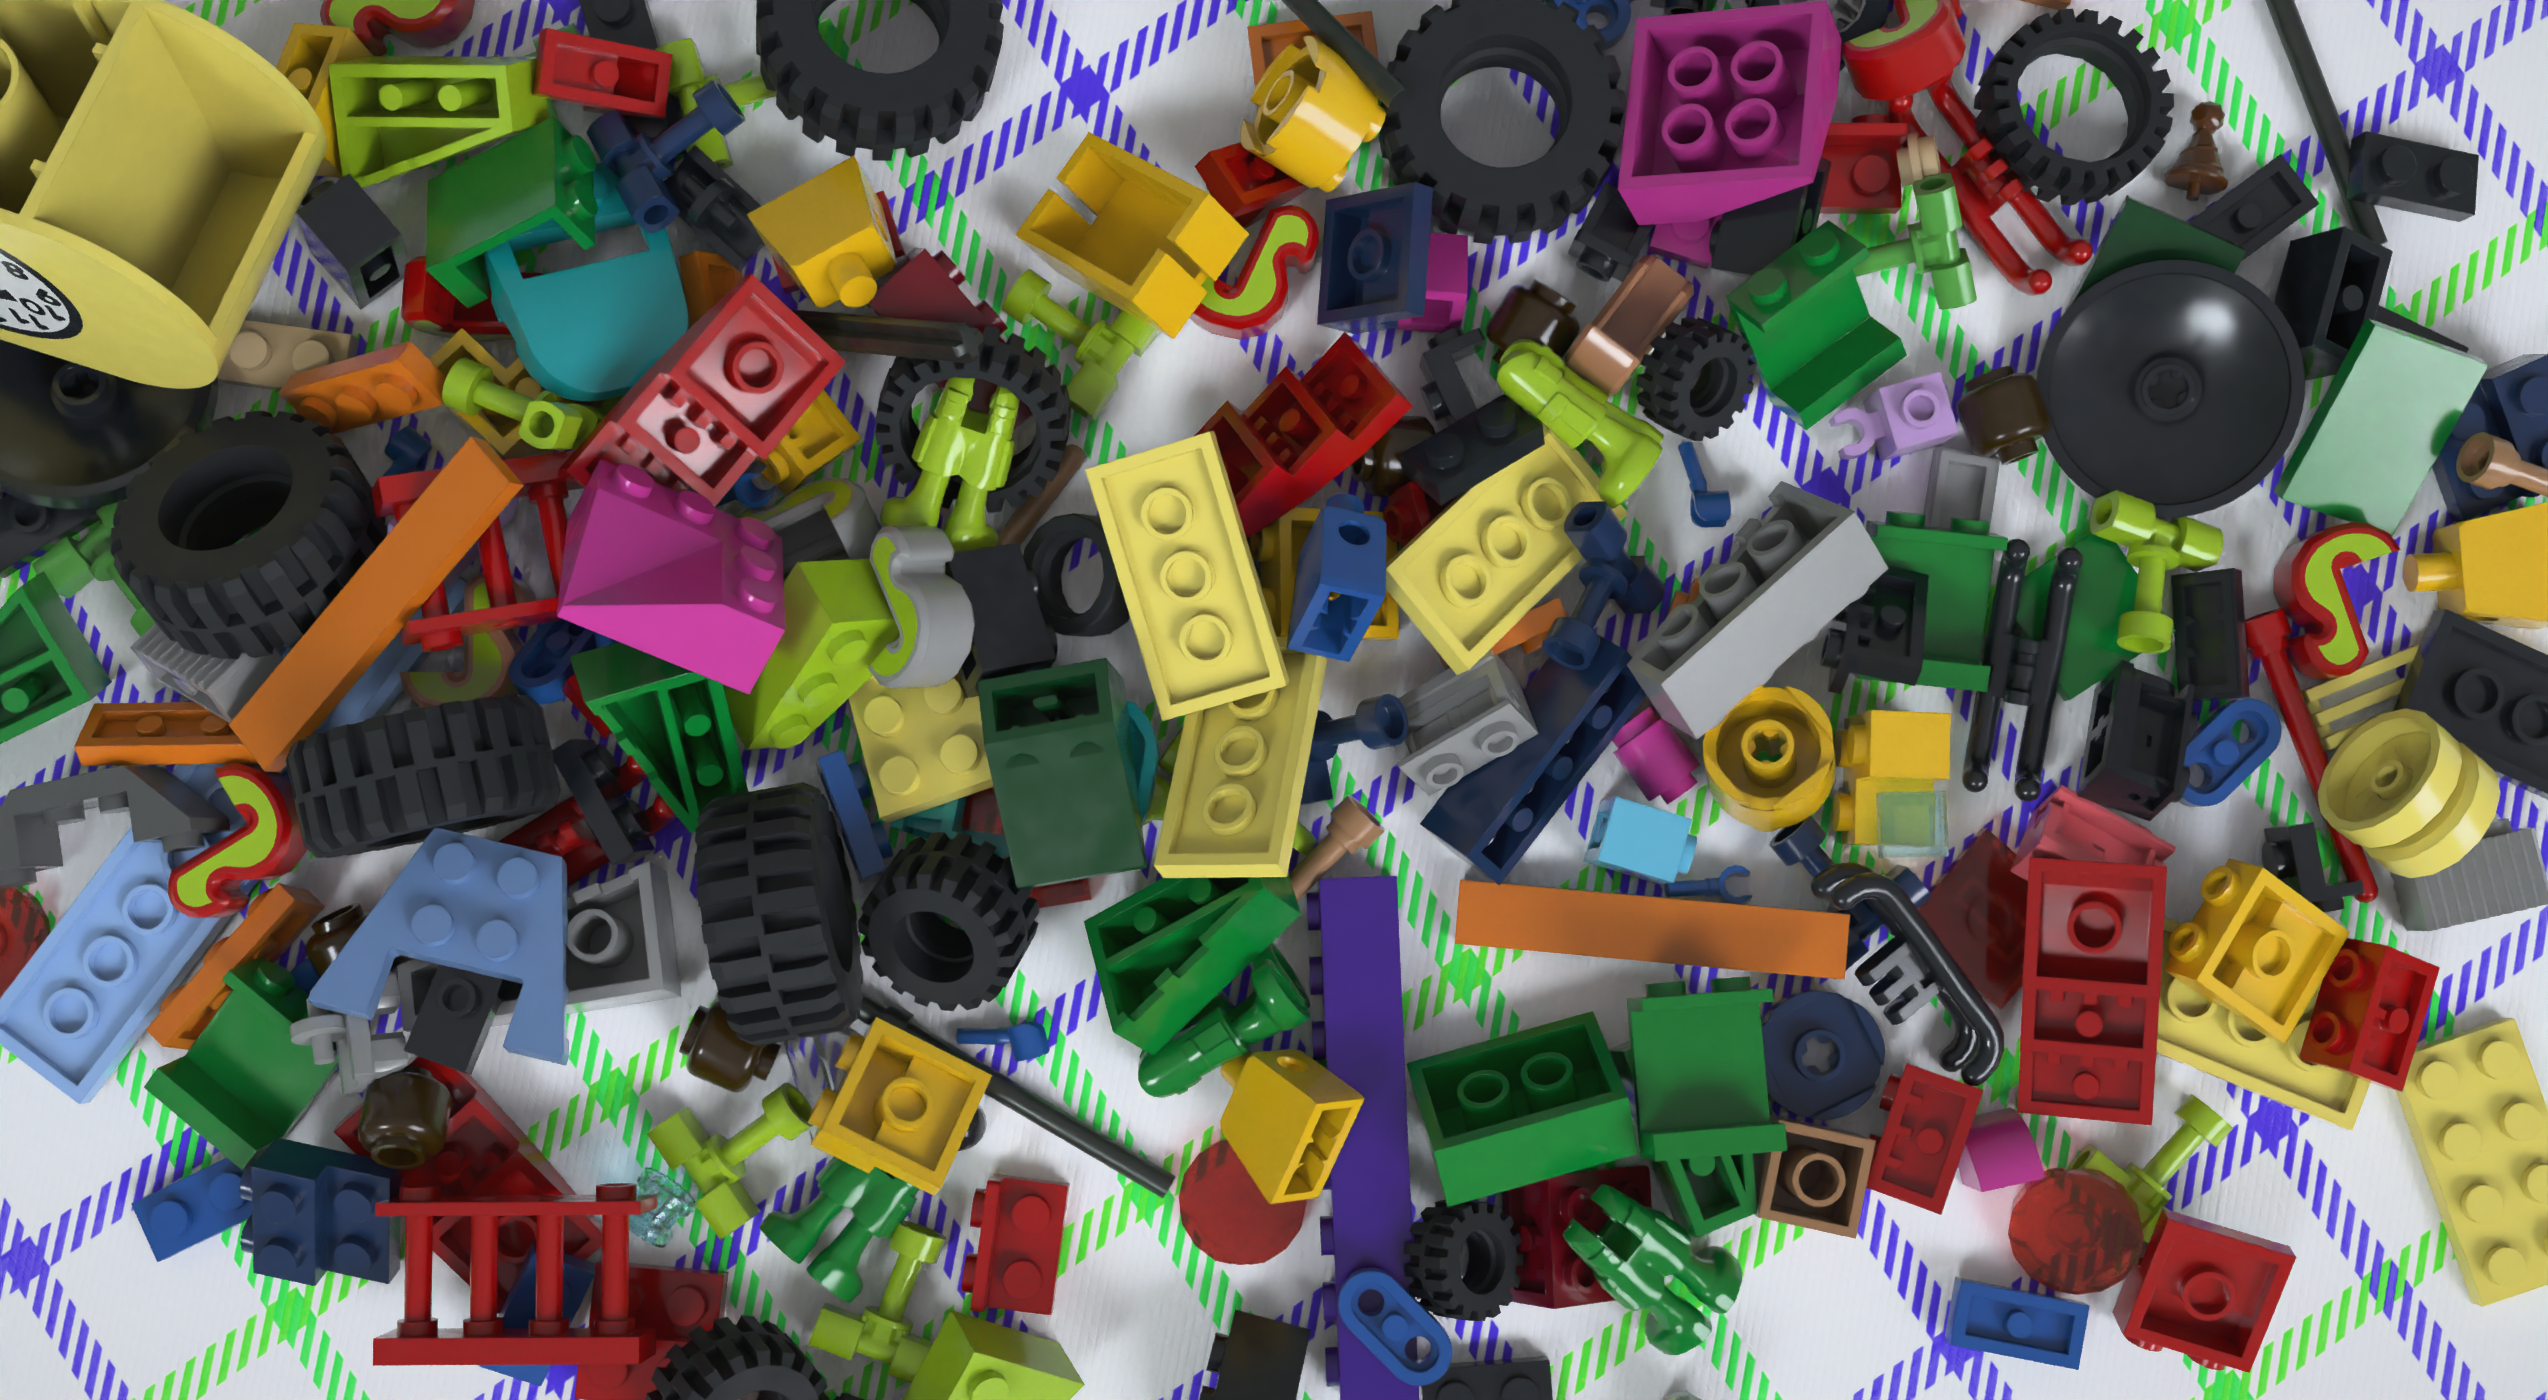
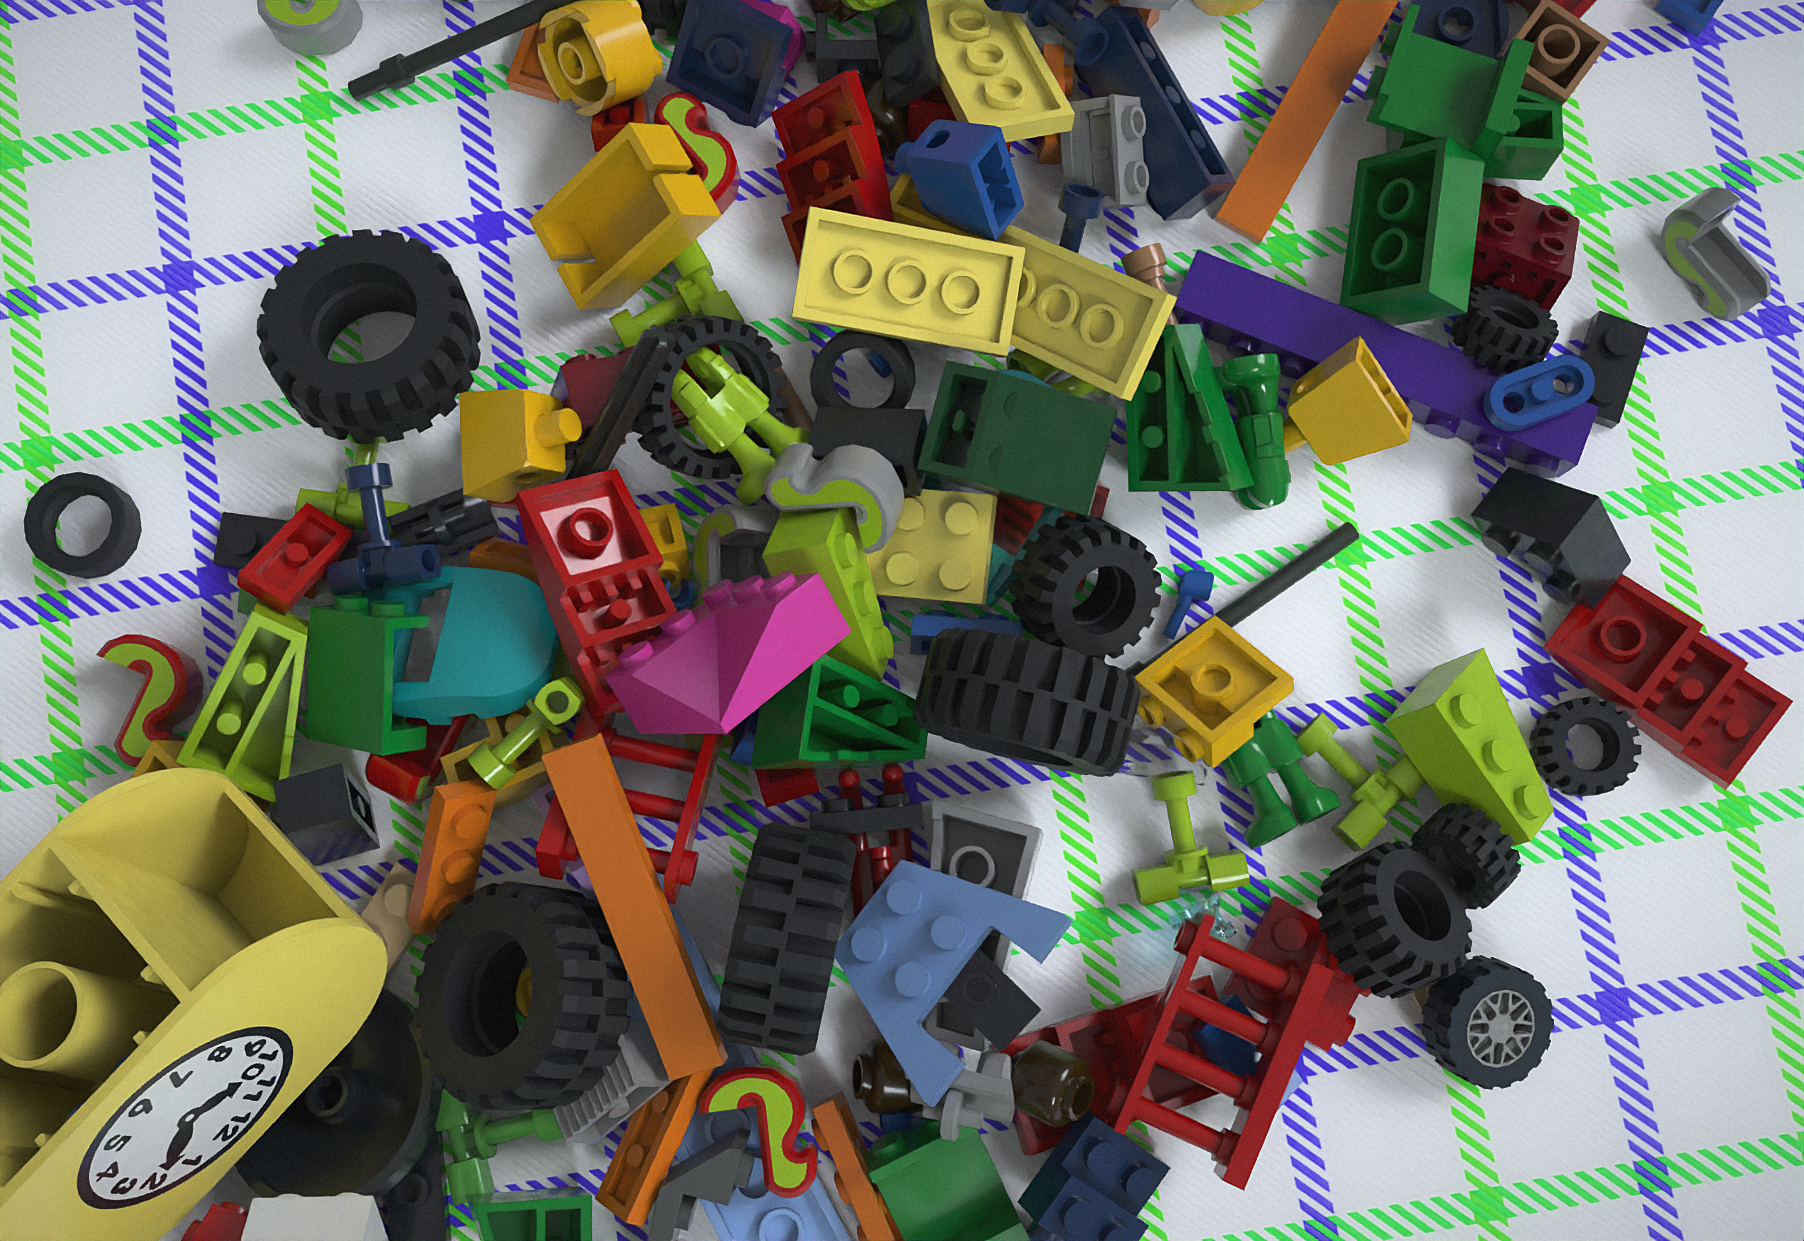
camera: 70 degrees left, 5 degrees down
blue hand [372,426,432,488] -> none
animal [399,572,537,708] -> none
blue plate [509,620,596,705] -> none
dark brown head [679,999,781,1093] -> none
red bracket [962,1174,1070,1315] -> none
clear red tile [1179,1138,1307,1265] -> none
green piece [1562,1184,1742,1355] -> none
medium azure brick [1583,796,1697,884] -> none
dark pink brick [1612,706,1701,804] -> none
blue hand [1664,865,1753,904] -> none

